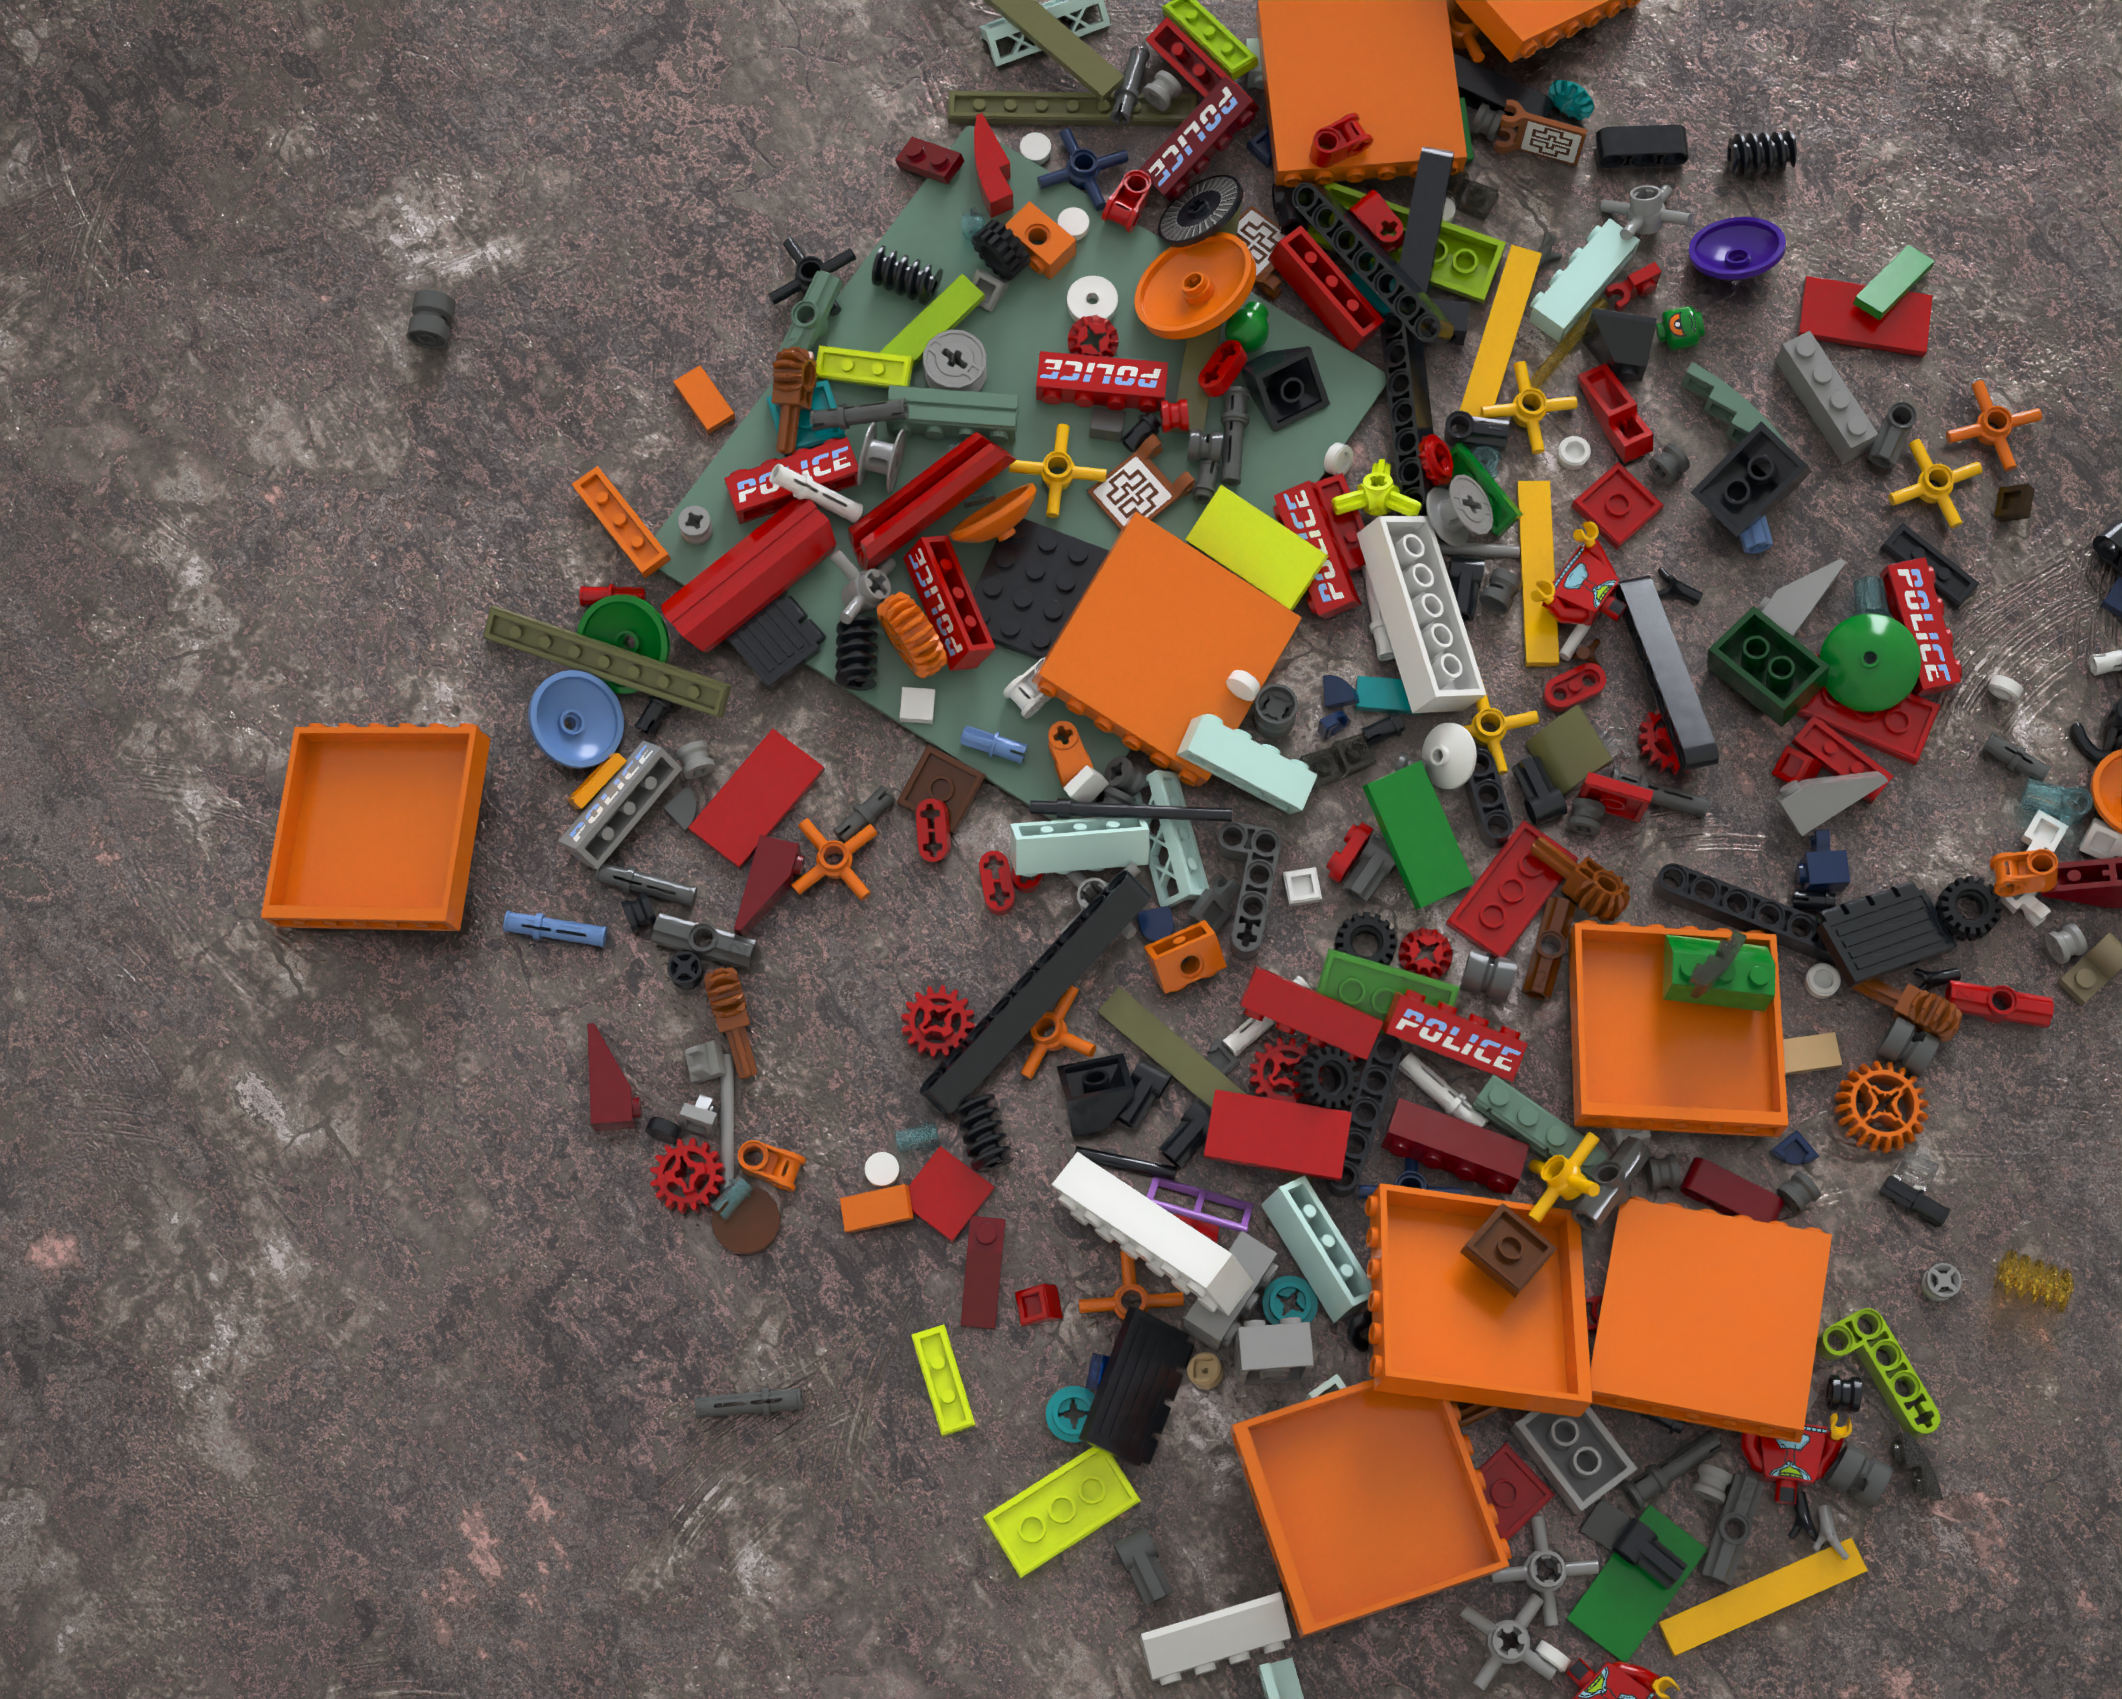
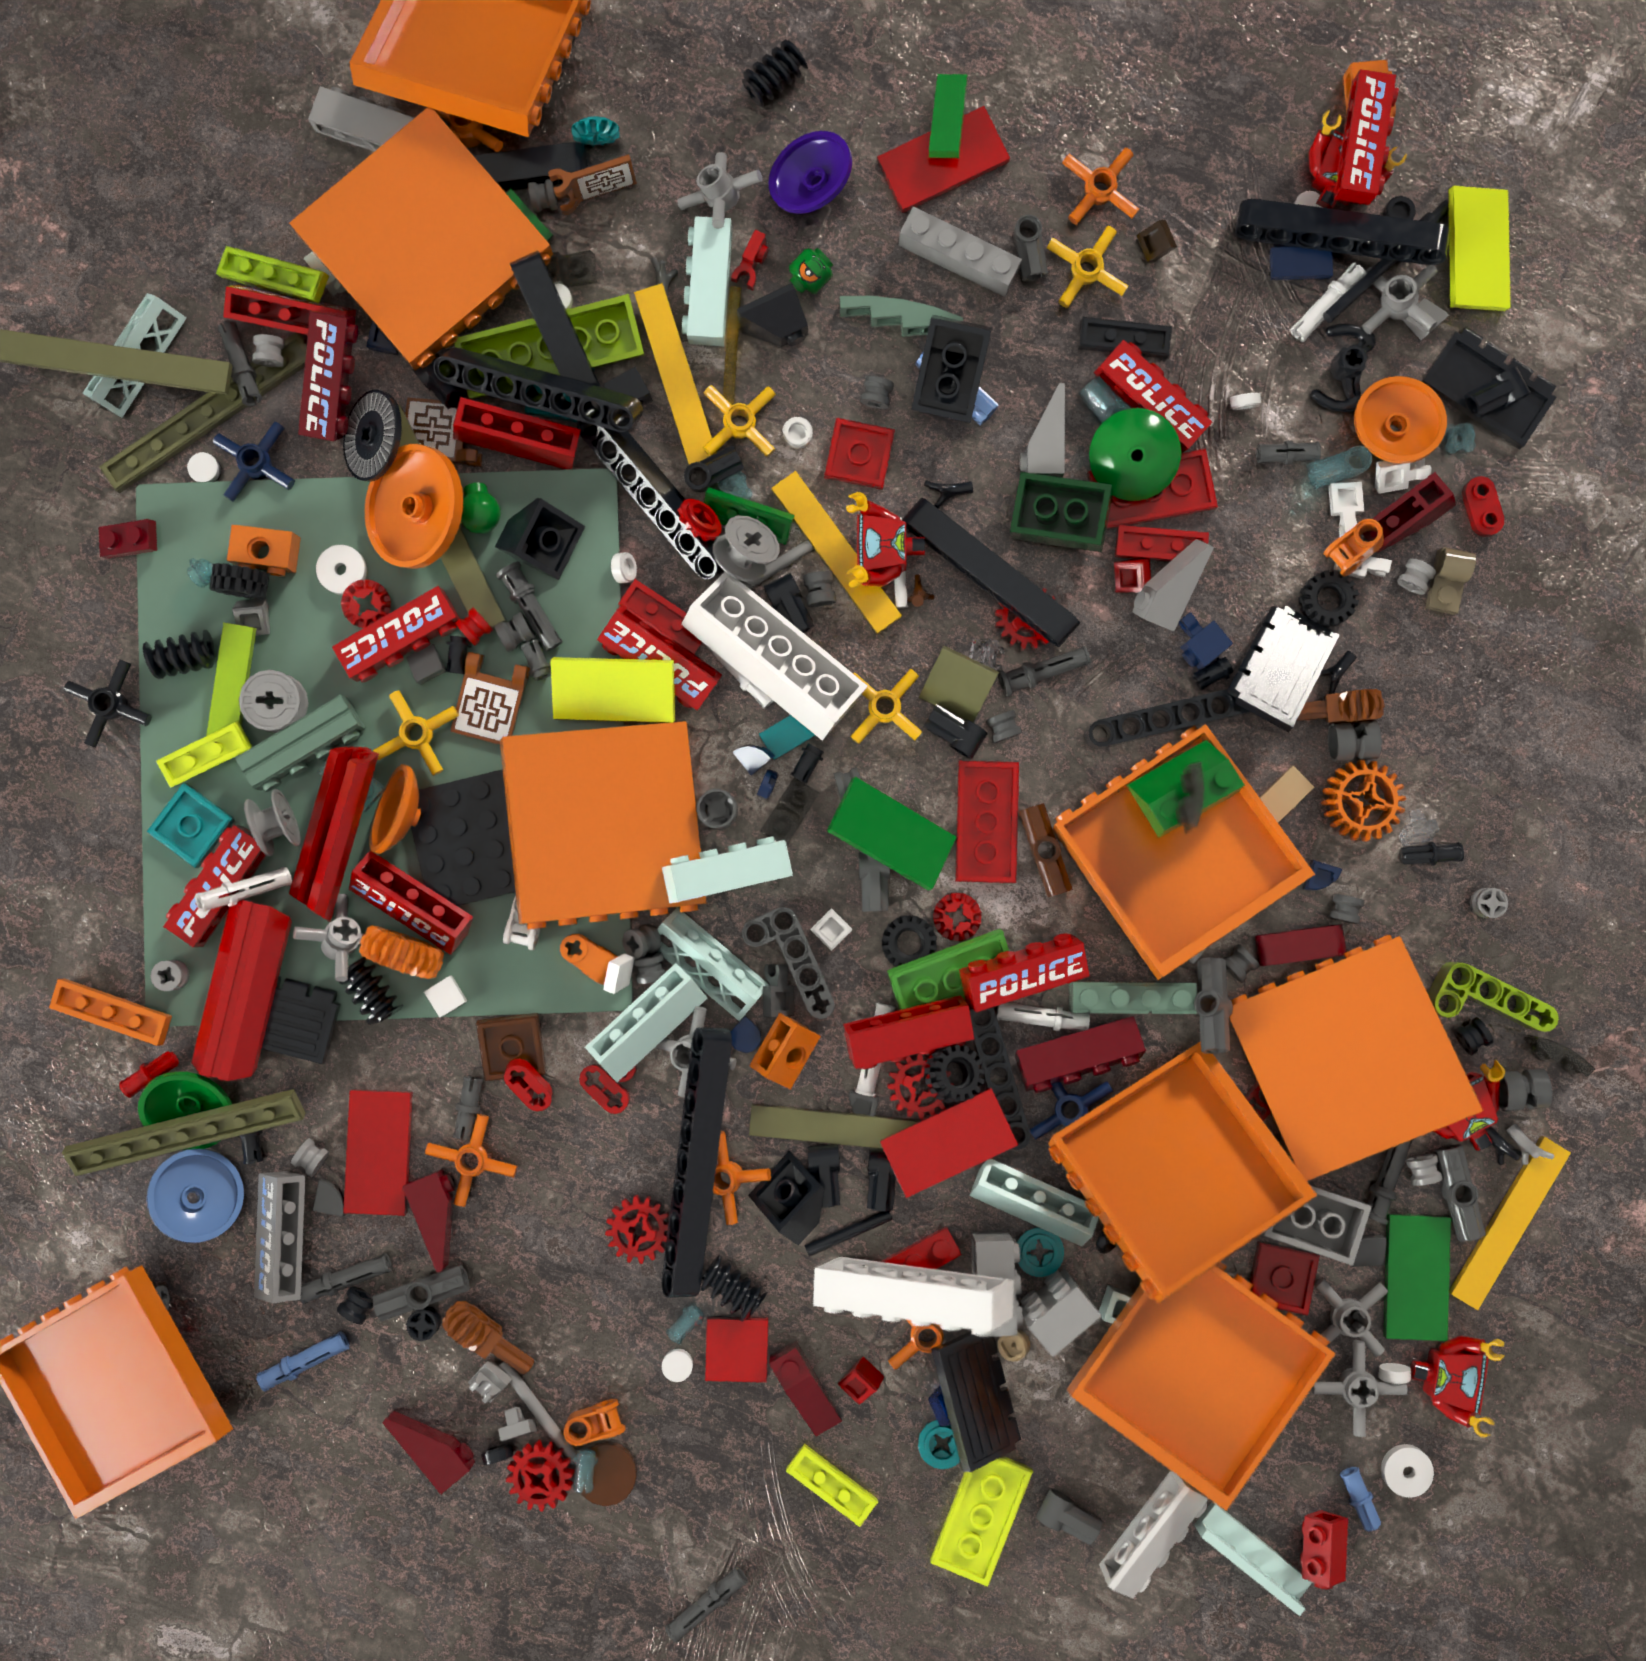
camera: 35 degrees left, 15 degrees up
light orange tile [567,753,627,809] -> none
orange tile [673,365,735,434] -> none
dark orange gear [771,347,818,455] -> none
sand green piece [778,270,843,352] -> none
dark grey pin [810,398,909,431] -> none
orange tile [840,1184,914,1234] -> none
medium blue axle [960,726,1028,765] -> none
red slope [974,113,1014,218] -> none
black bar [1030,798,1232,822] -> none
white tile [1058,207,1089,241] -> none
red piece [1101,170,1151,233] -> none
medium lavender window [1147,1176,1254,1233] -> none
red beam [1198,340,1247,397] -> none
white tile [1226,670,1261,701] -> none
red piece [1309,113,1373,168] -> none
red plate [1326,822,1374,884] -> none
neon yellow bush [1331,459,1422,516] -> none
red piece [1348,189,1404,253] -> none
white dish [1422,723,1477,789] -> none
dark grey wheel [1459,948,1518,1003] -> none
reddish brown tile [1460,1203,1557,1298] -> none
black beam [1464,748,1513,849] -> none
yellow bar [1528,1132,1600,1224] -> none
dark orange gear [1530,837,1631,922] -> none
red plate [1543,663,1606,712] -> none
red slope [1577,363,1653,463] -> none
red tile [1577,772,1654,823] -> none
black beam [1595,124,1689,168] -> none
black piece [1611,1518,1688,1590] -> none
white tile [1804,963,1841,999] -> none
red piece [1944,980,2054,1028] -> none
clear yellow piece [1994,1249,2074,1313] -> none

